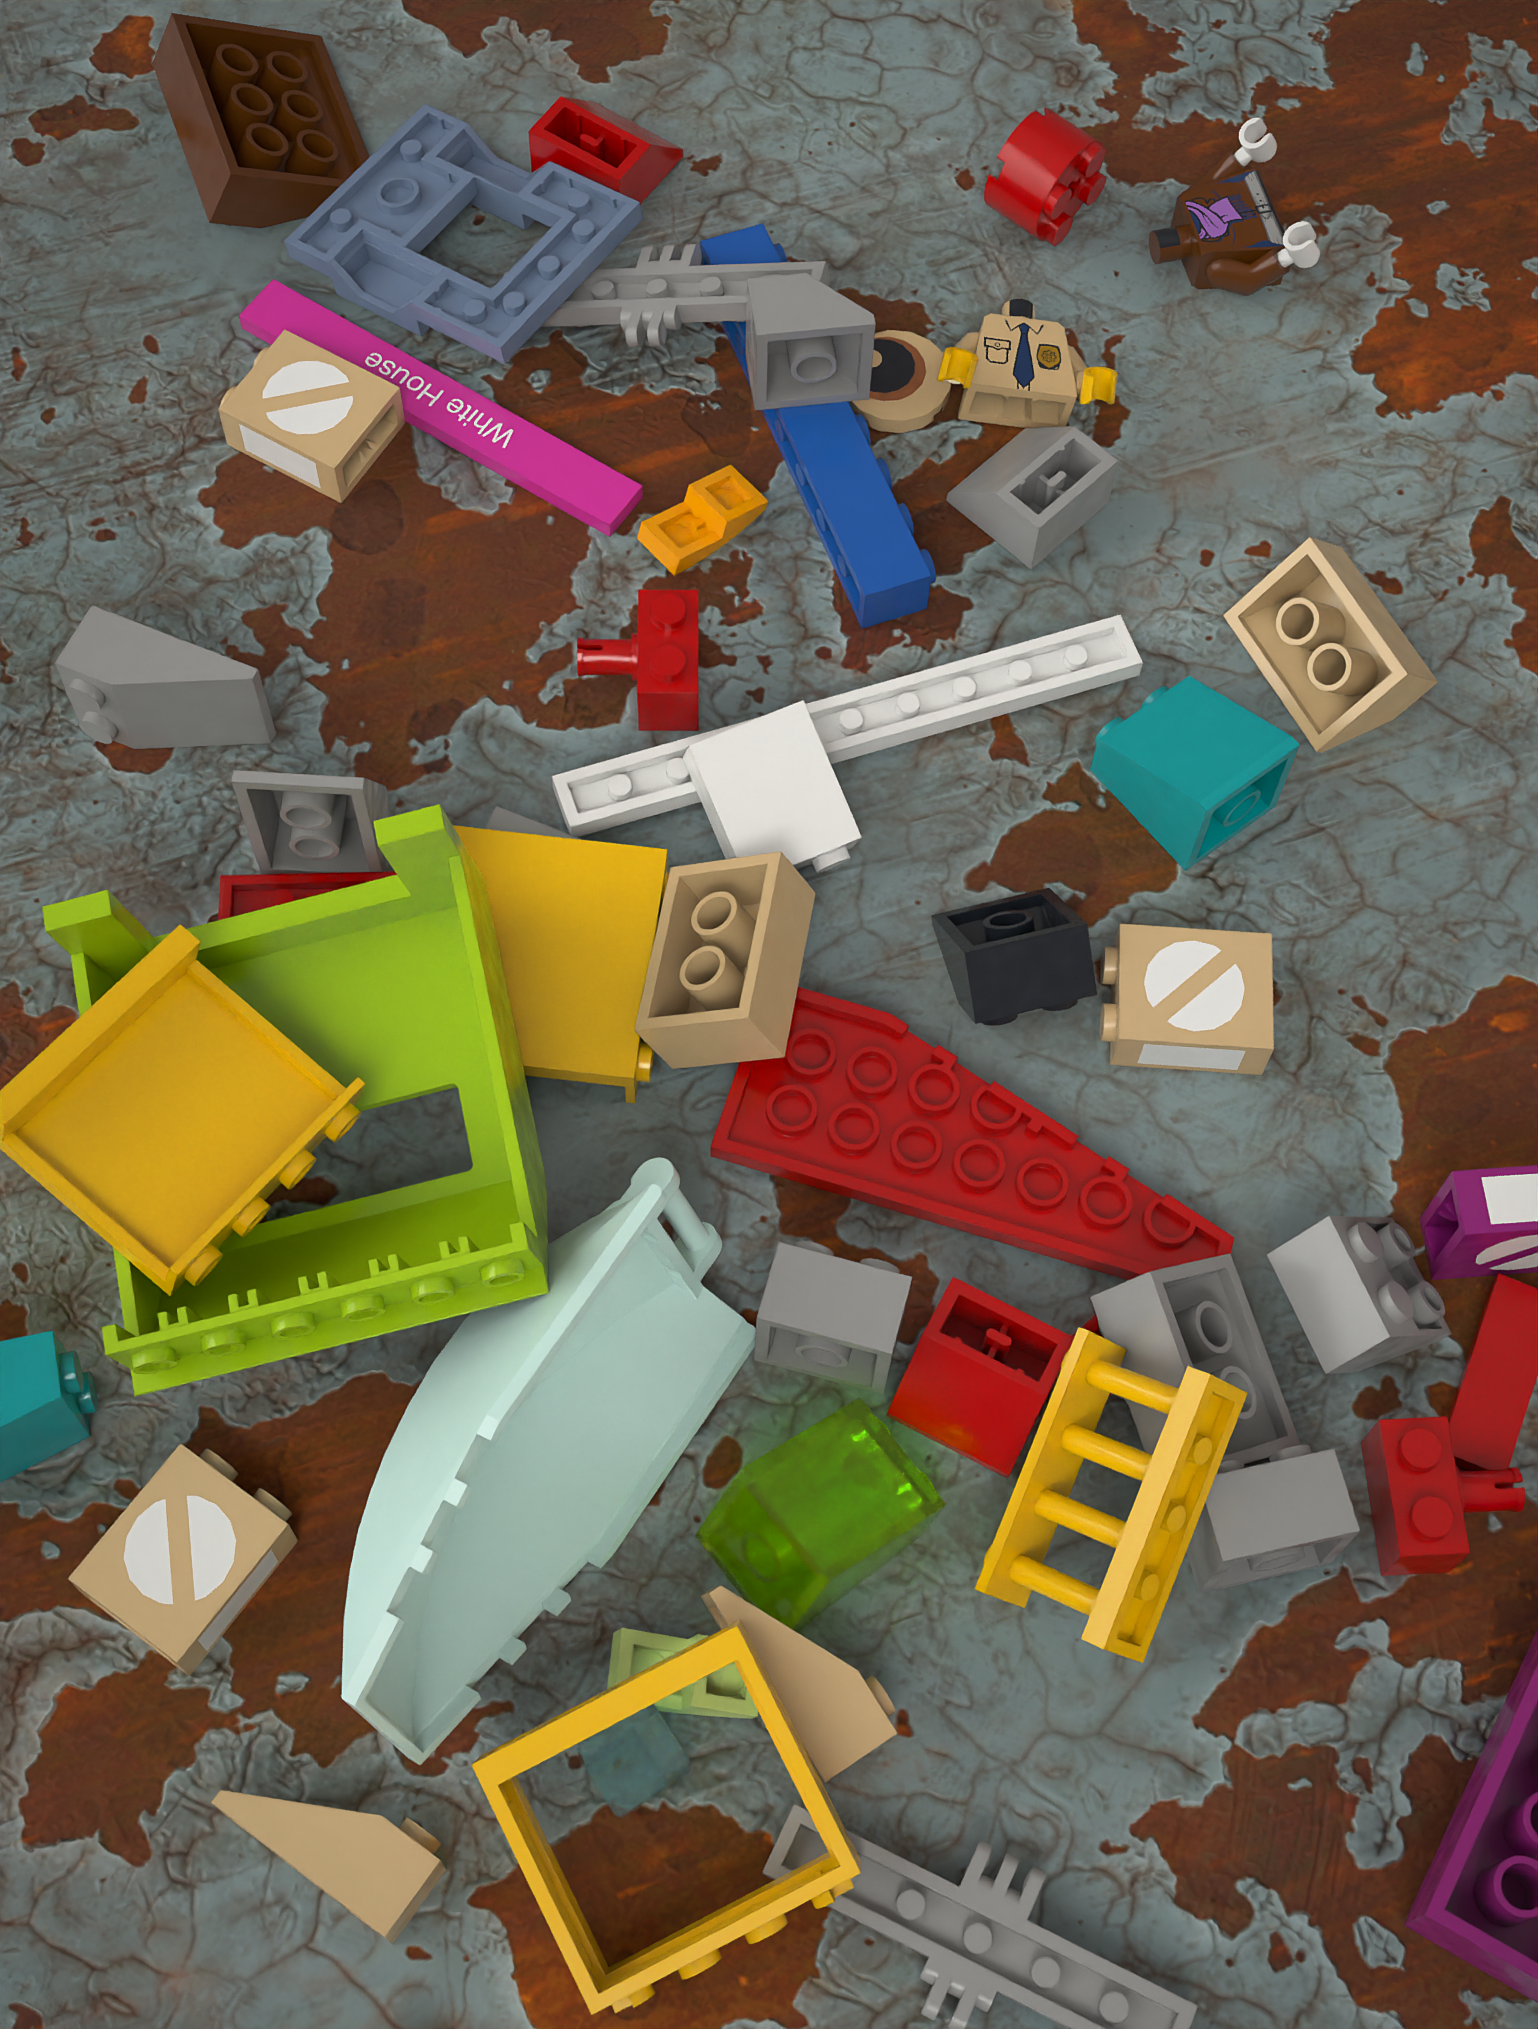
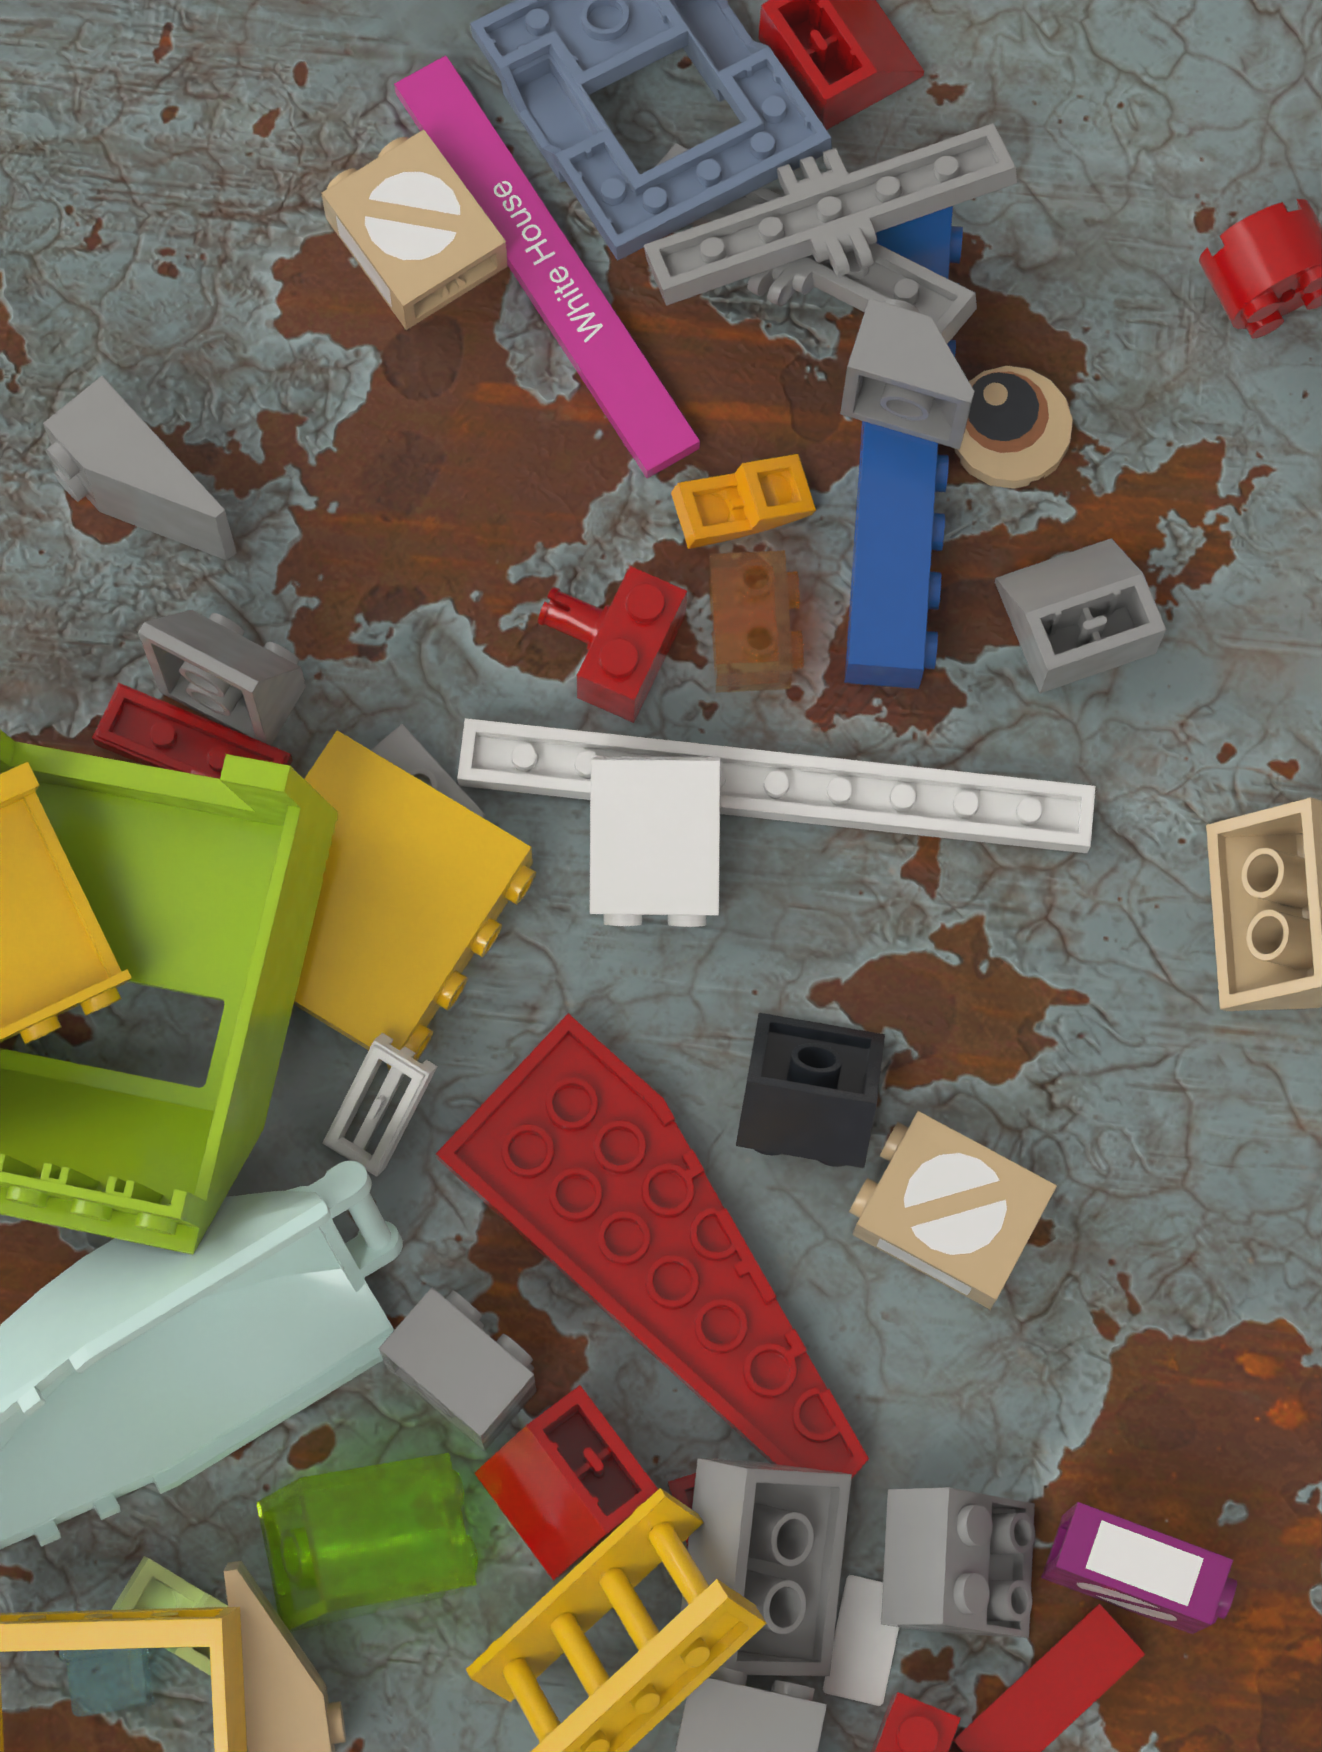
camera: 25 degrees right, 10 degrees up
tan brick [634,851,816,1069] -> none
tan torso [937,299,1118,428] -> none
teal slope [1090,676,1300,871] -> none
none -> white tile [323,1033,438,1177]
none -> light grey hinge [644,123,1017,306]
none -> clear orange brick [708,550,804,693]
none -> white sticker [823,1575,899,1706]

